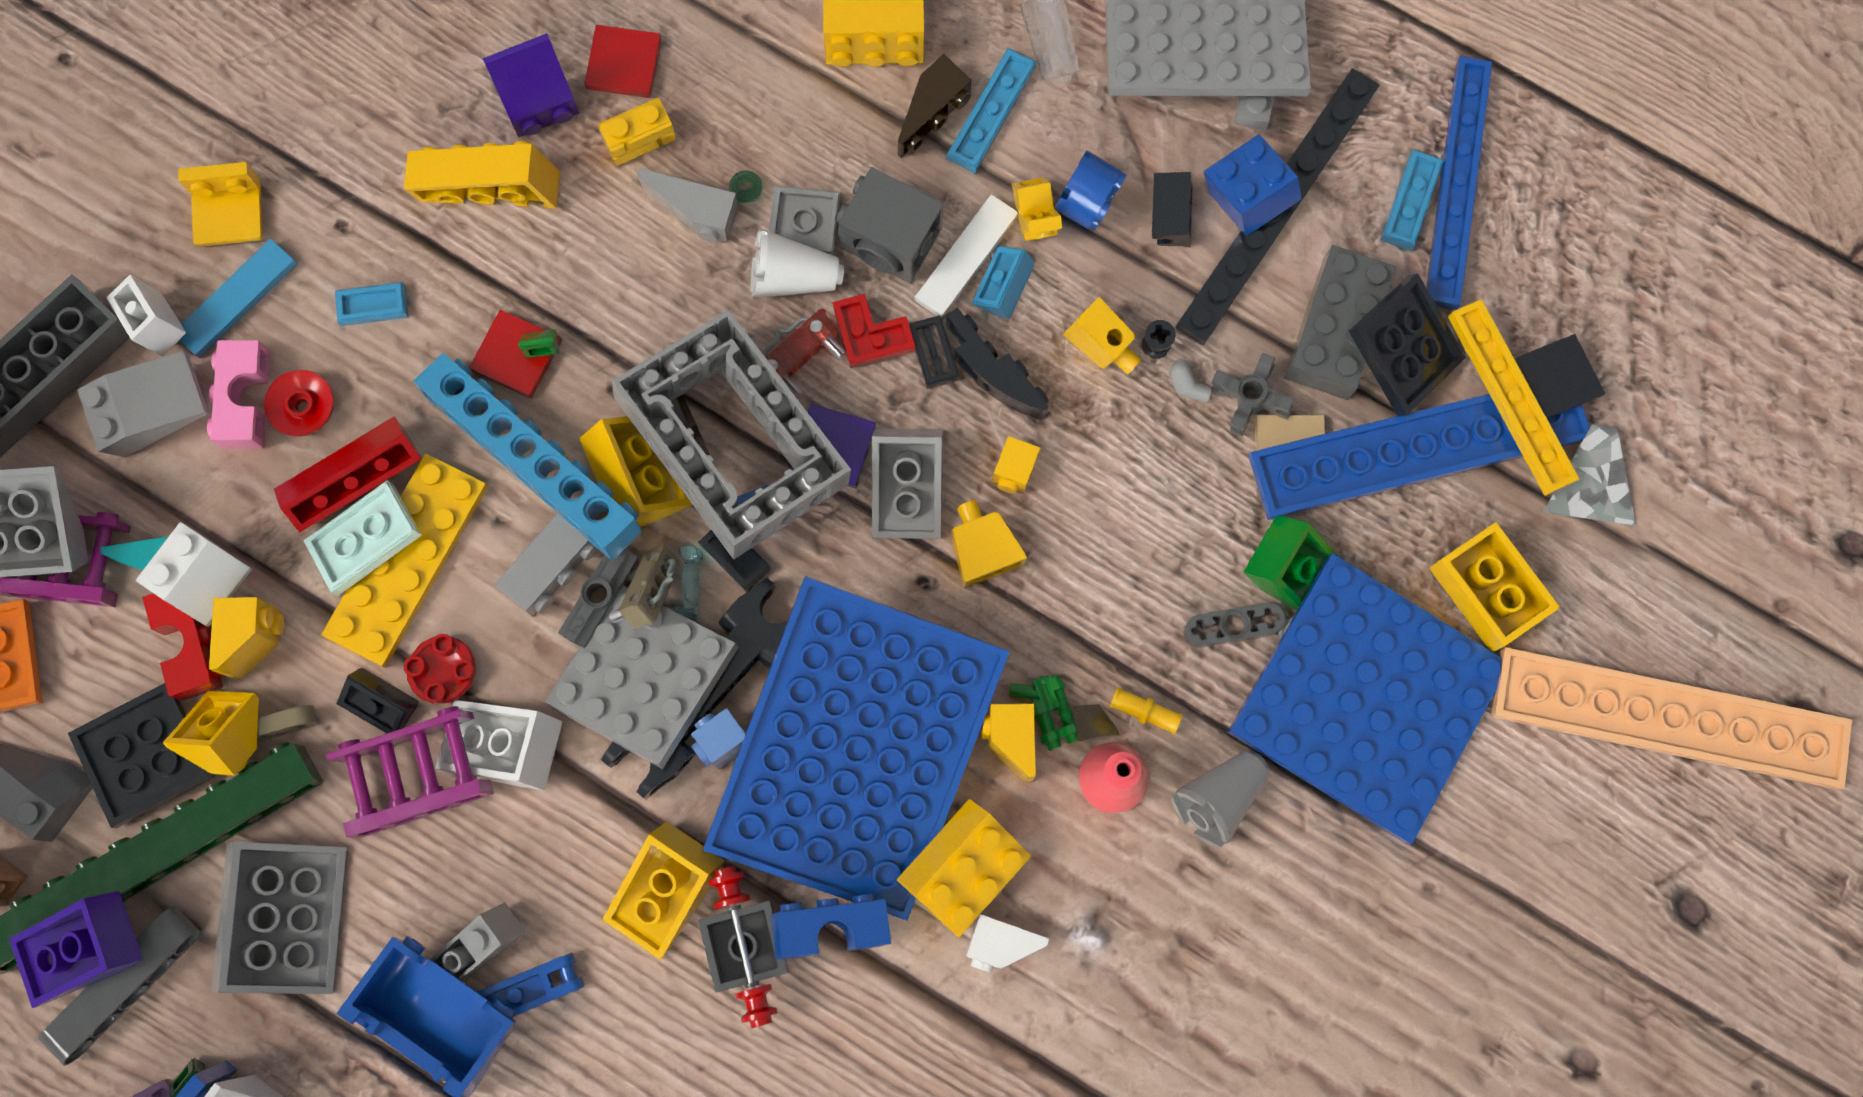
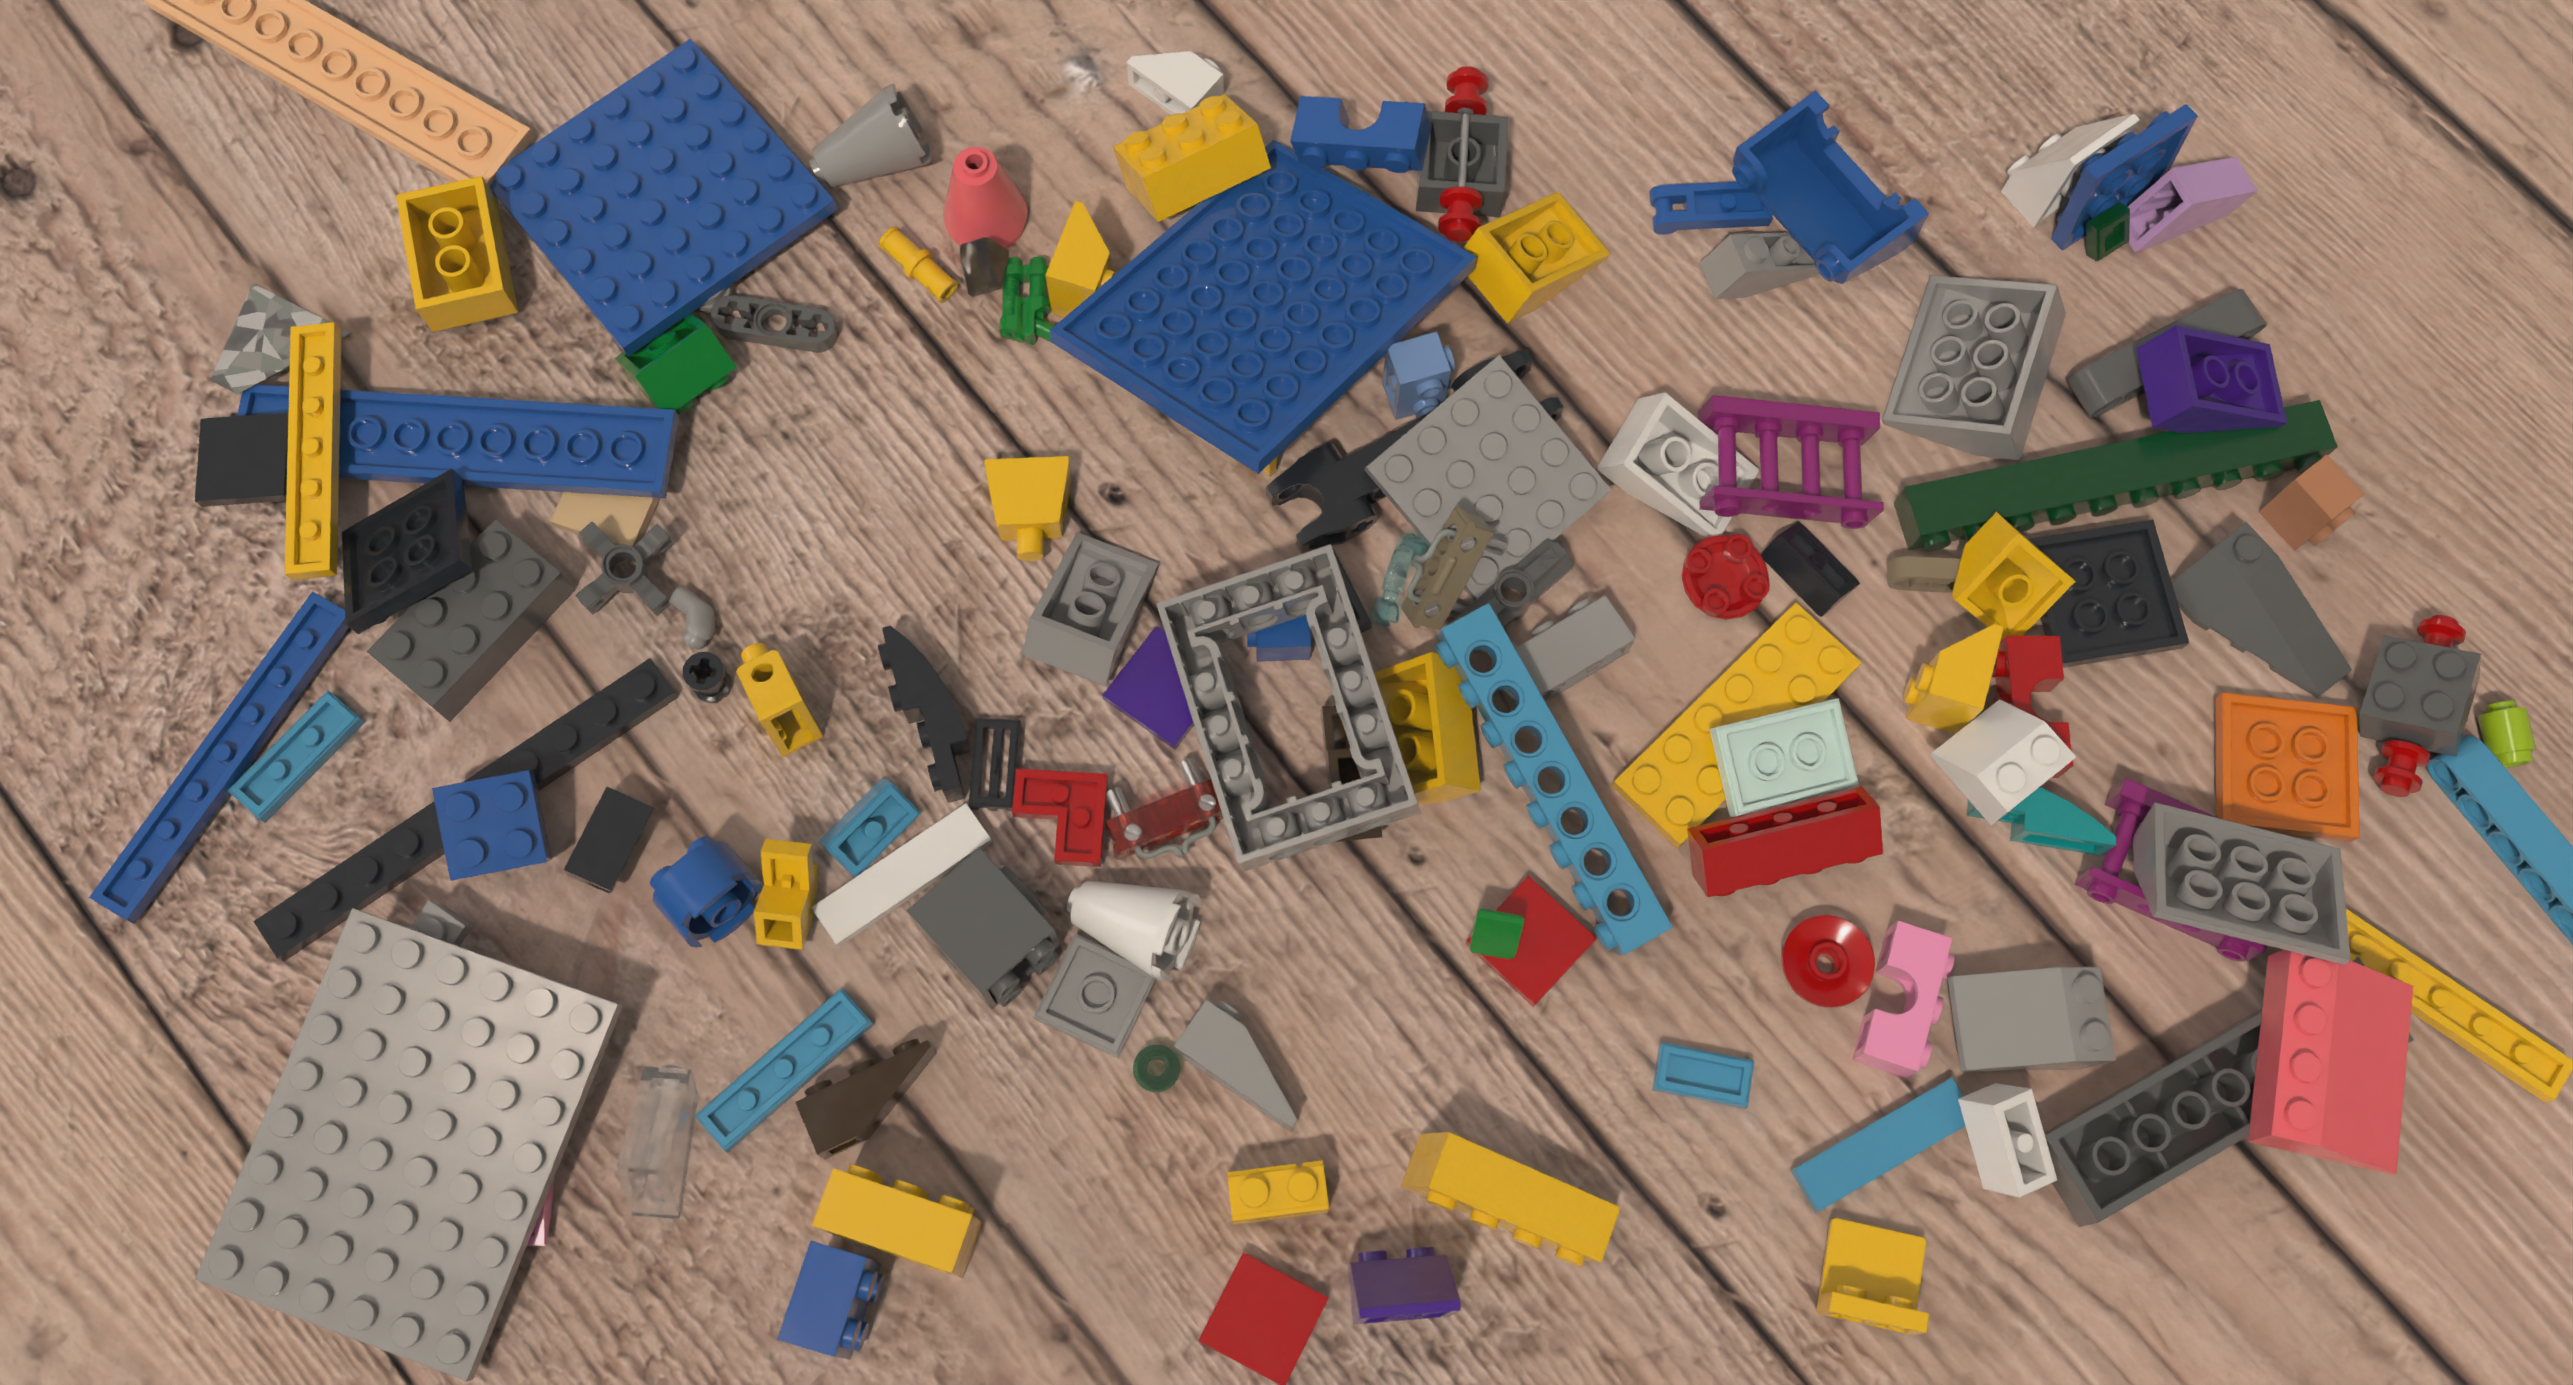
camera: 160 degrees left, 5 degrees down
yellow brick [992,436,1040,494] -> none

